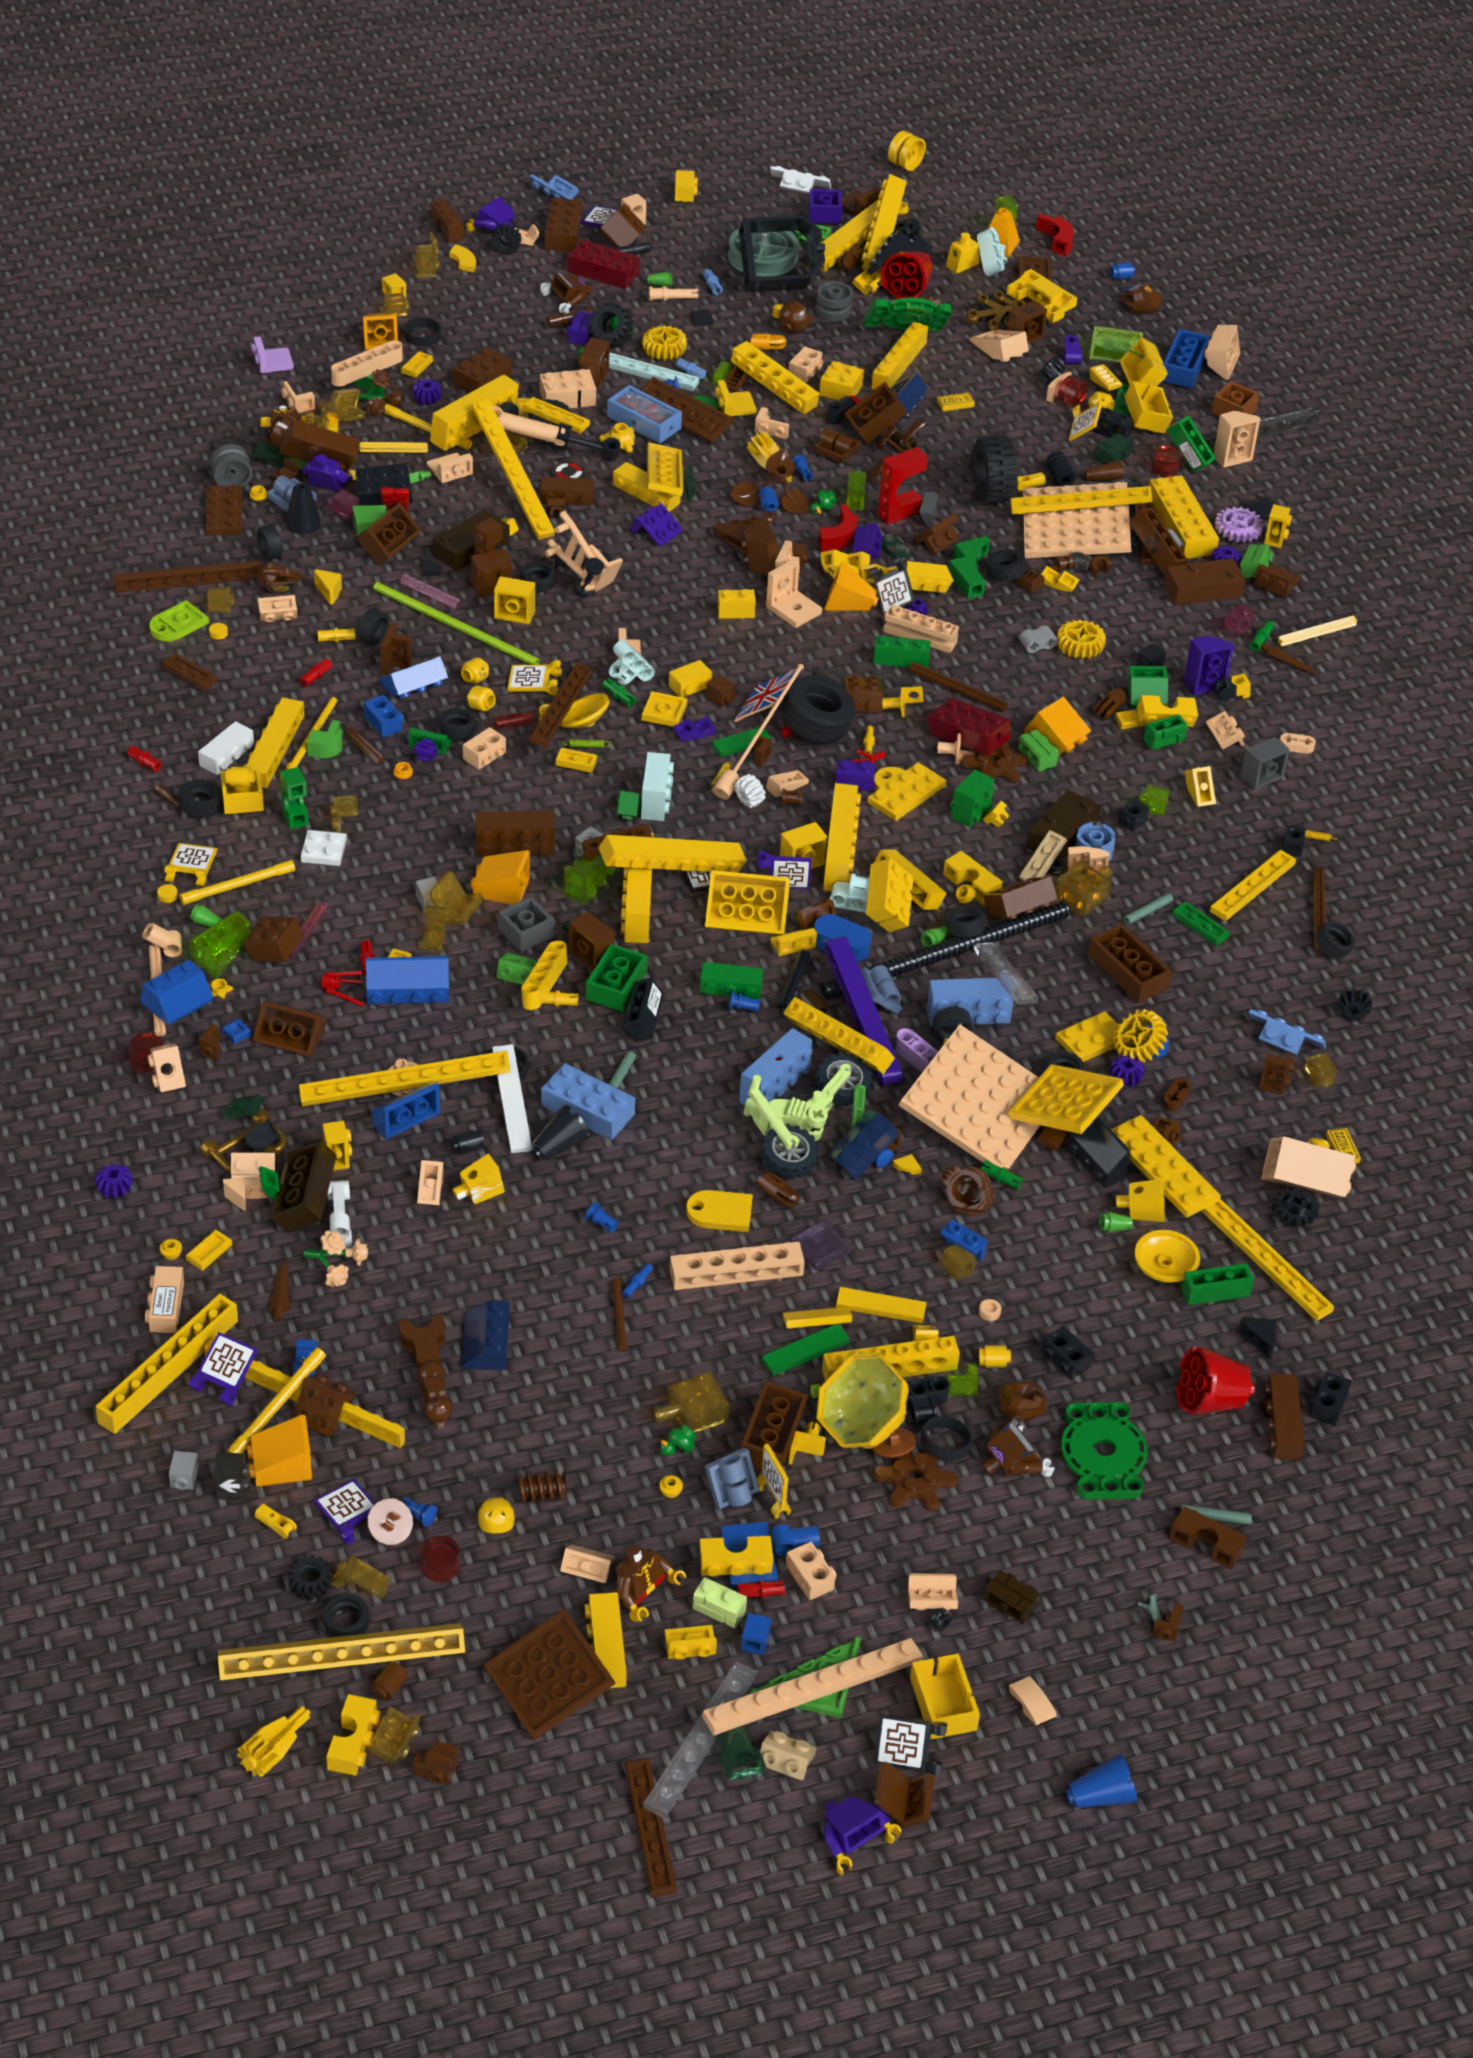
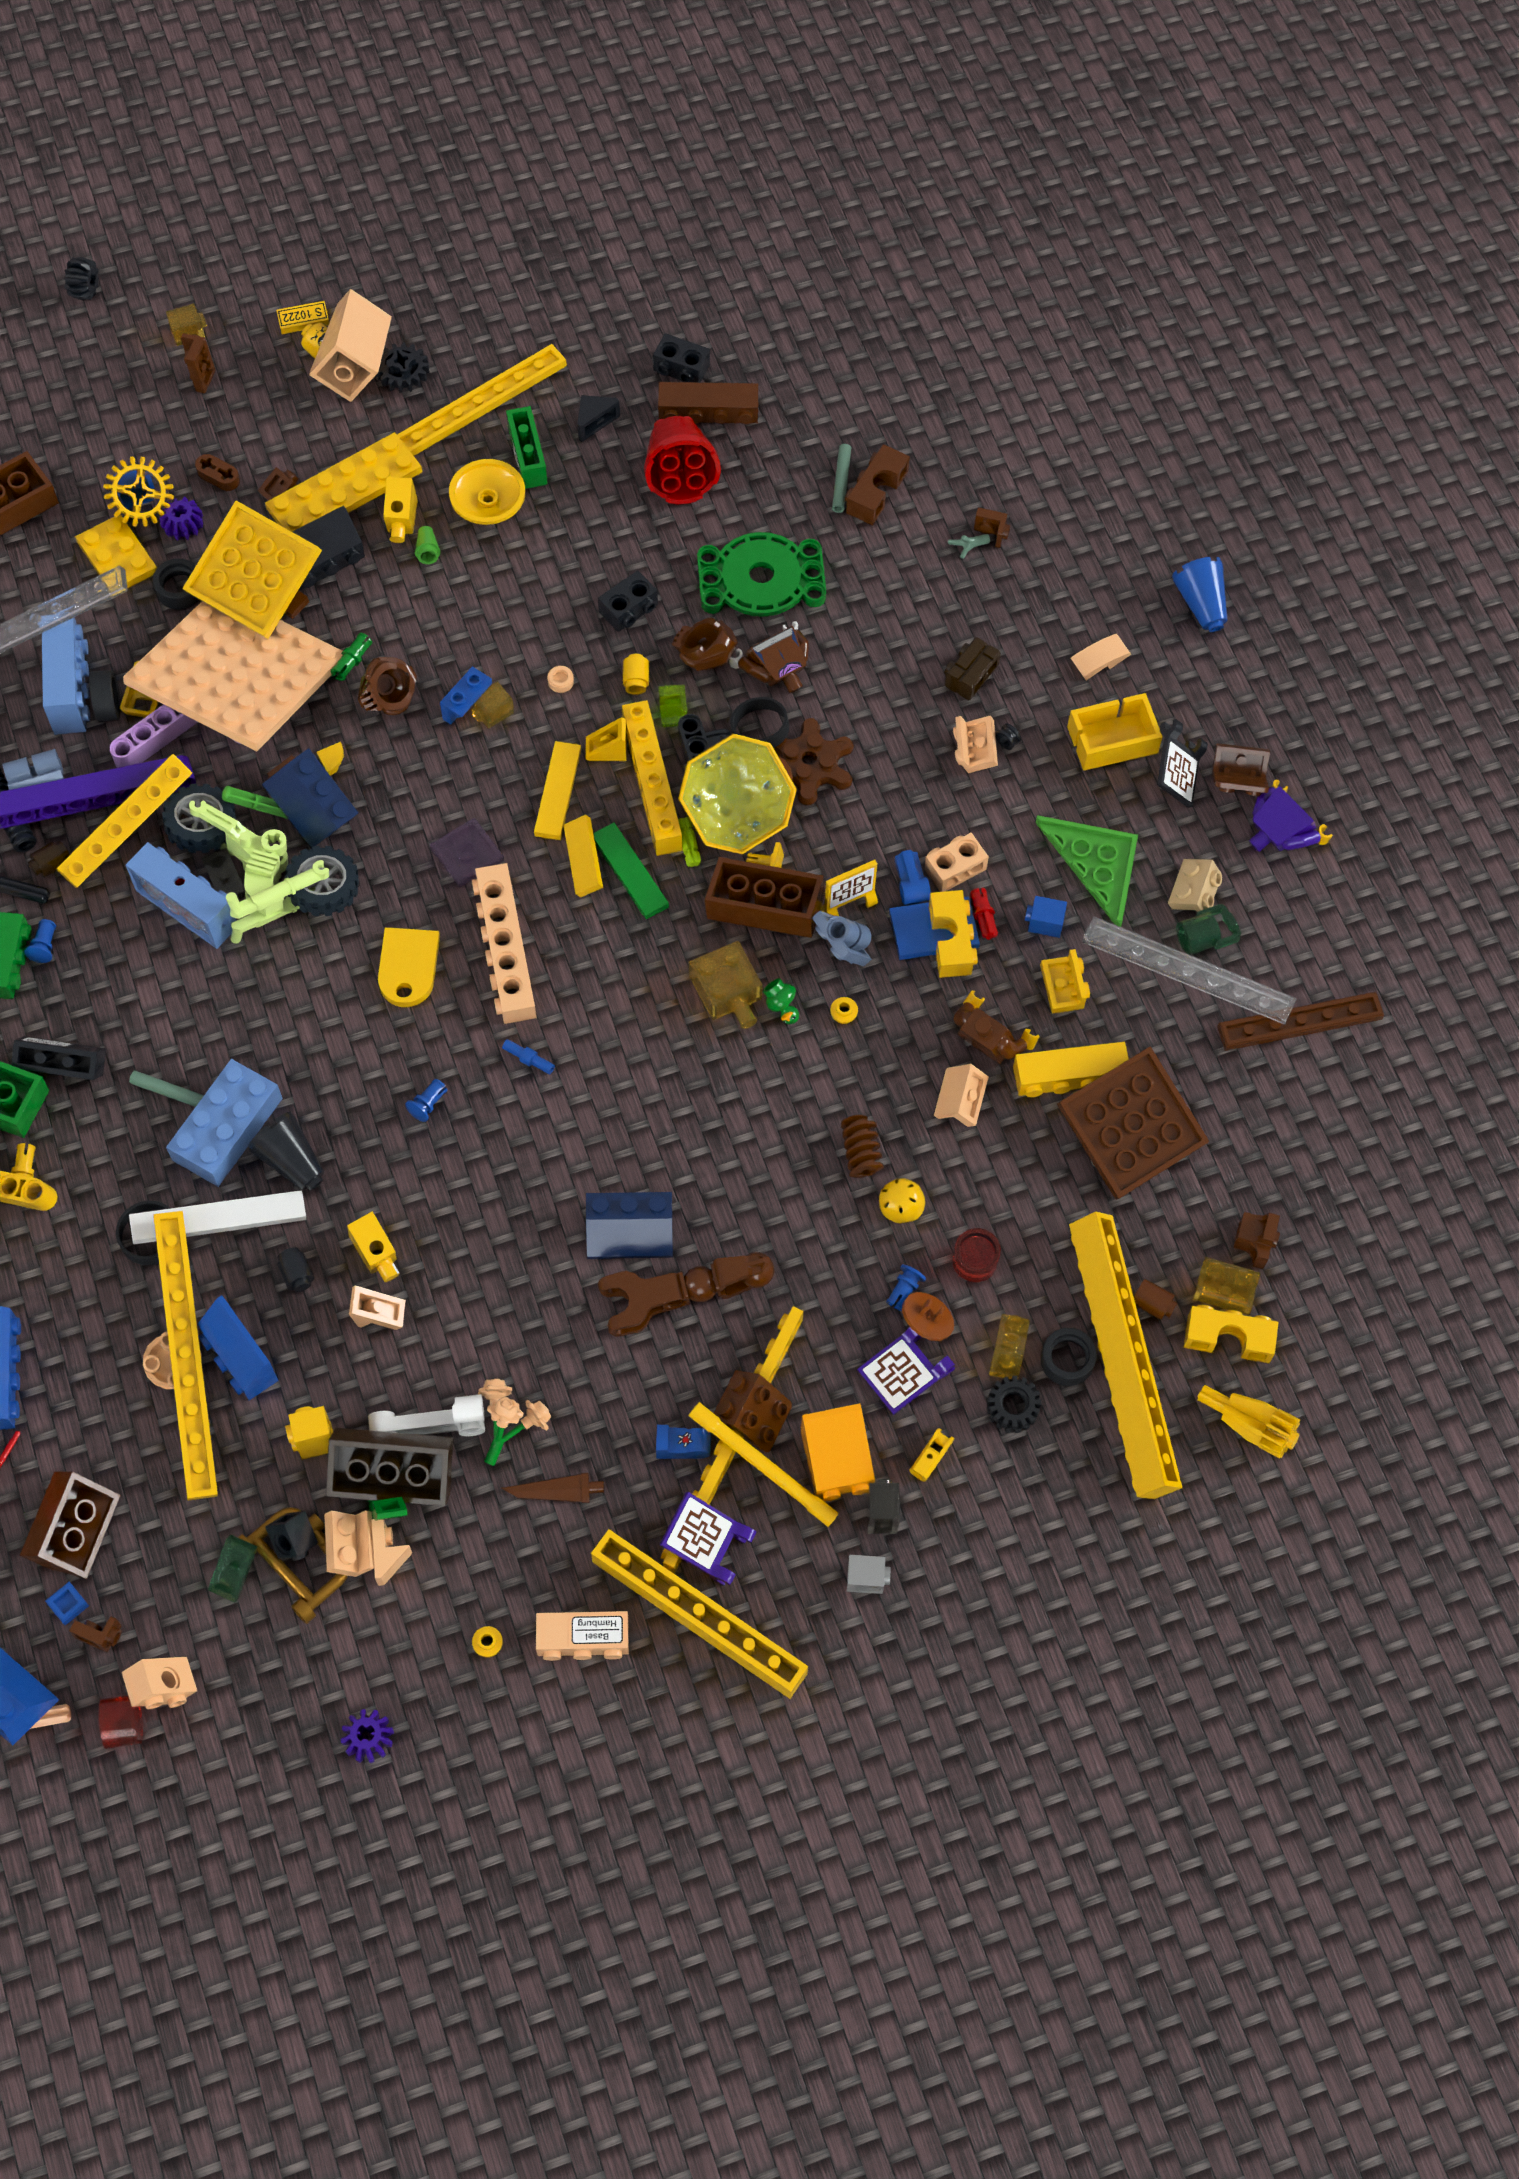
camera: 90 degrees left, 20 degrees up
yellow tile [186,1230,232,1271] -> none
reddish brown bar [612,1277,627,1352] -> none
yellowish green brick [693,1578,747,1628] -> none
light nougat plate [702,1638,923,1736] -> none
reddish brown arm [757,1173,801,1207] -> none
medium blue bracket [1249,1009,1326,1056] -> none

